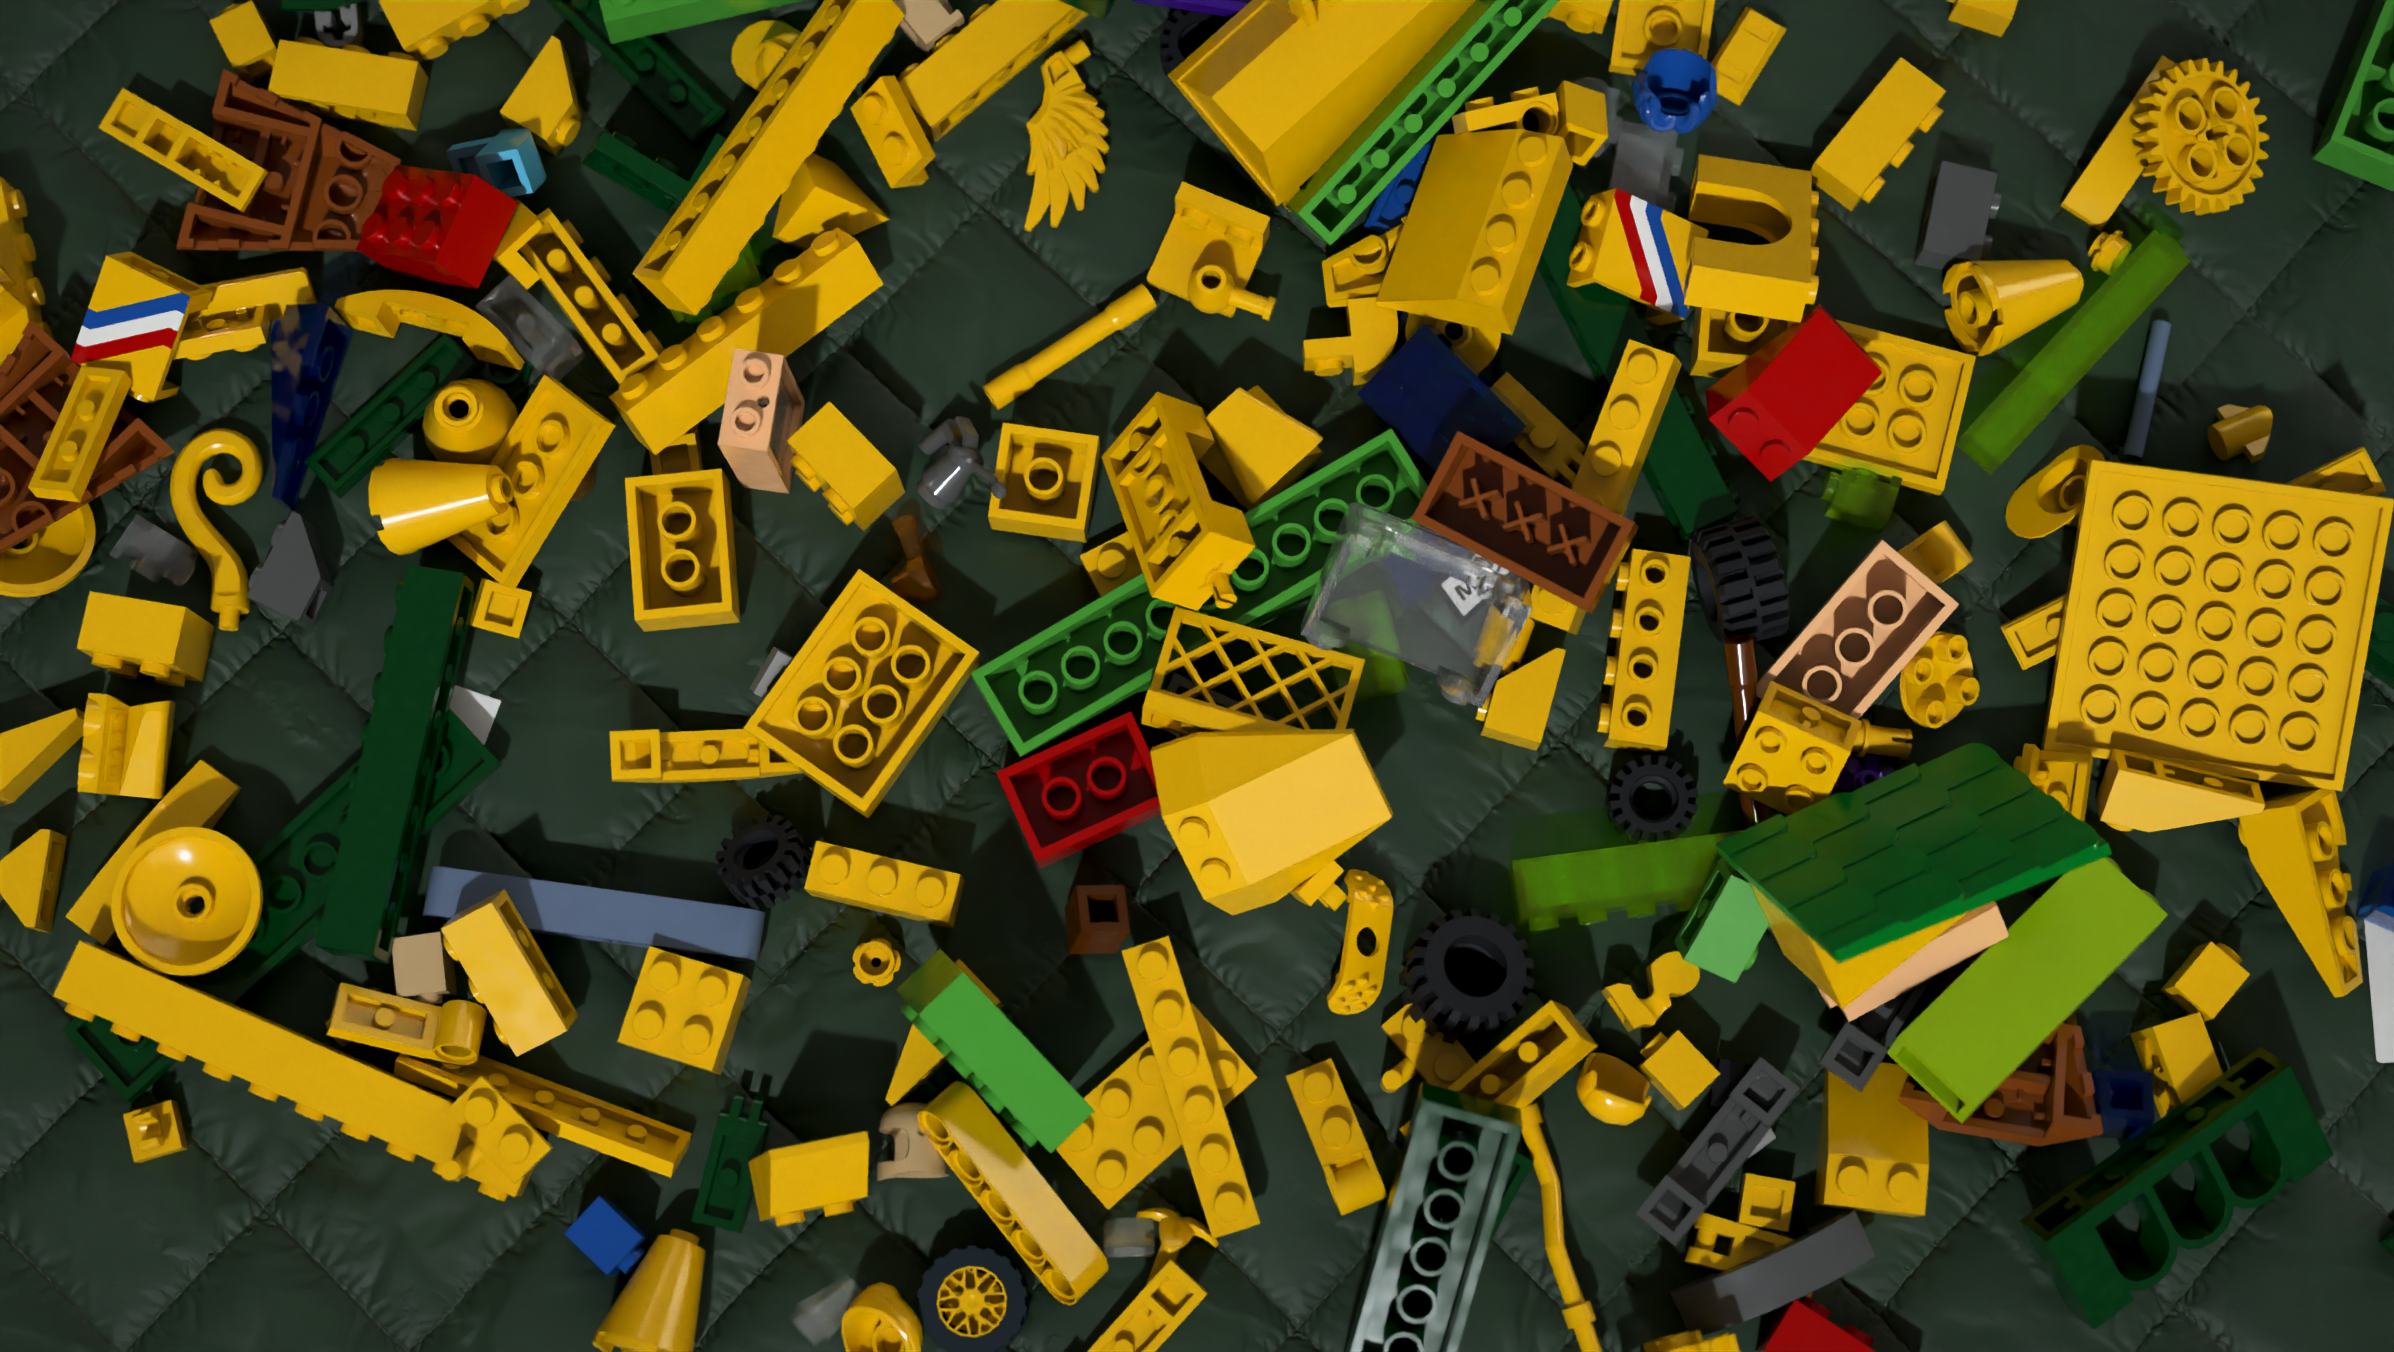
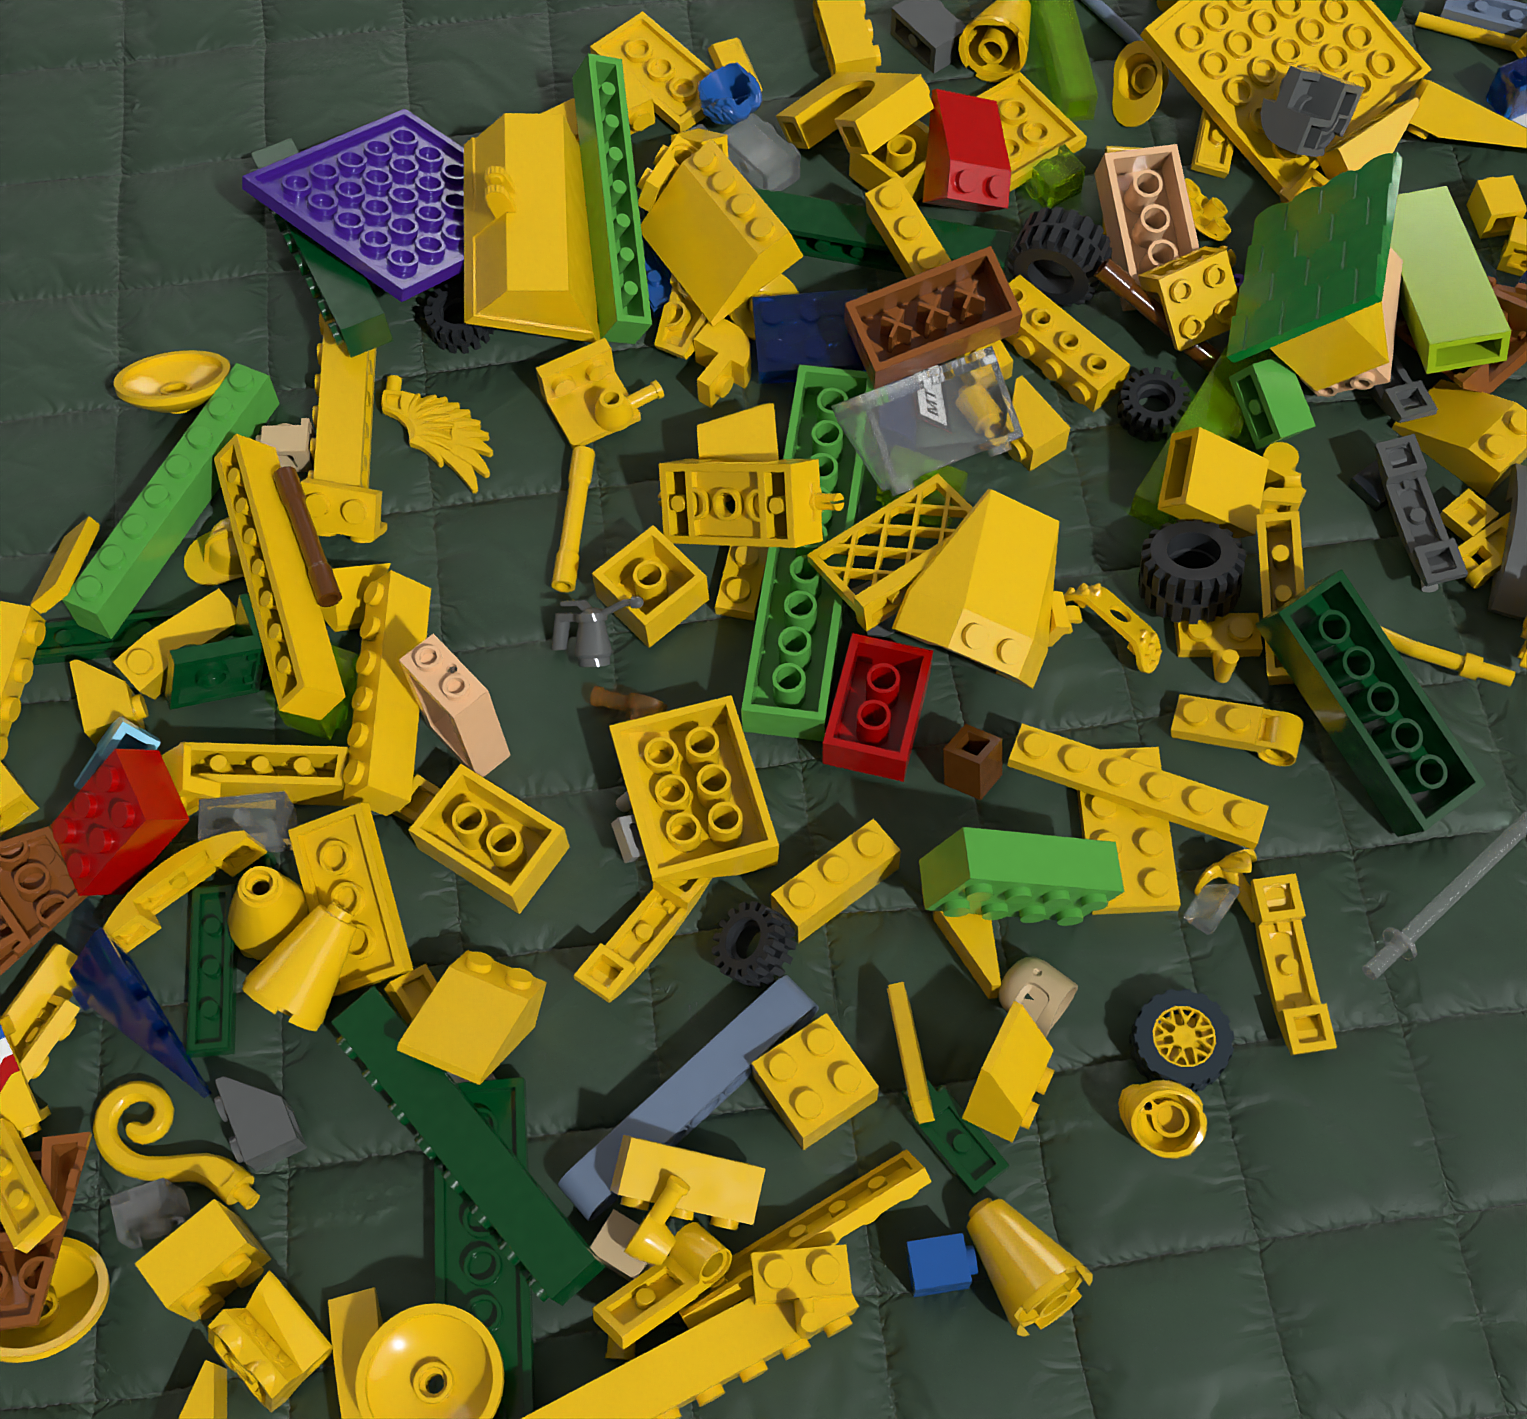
camera: 50 degrees left, 15 degrees down
yellow brick [787,401,905,531] -> none
clear cone [789,1274,863,1347] -> none
yellow plate [852,938,901,987] -> none
yellow beam [917,1081,1109,1305] -> none
yellow panel [1566,188,1709,326] -> none
yellow hair [1576,1053,1652,1126] -> none
yellow brick [1637,1030,1720,1111] -> none
none -> yellow slope [113,588,237,700]
none -> reddish brown piece [273,466,342,607]
none -> yellow slope [397,950,547,1085]
none -> yellow bar [623,1175,690,1266]
none -> yellow tile [887,982,935,1124]
none -> yellow brick [1157,427,1269,538]
none -> dark grey brick [1260,65,1364,157]

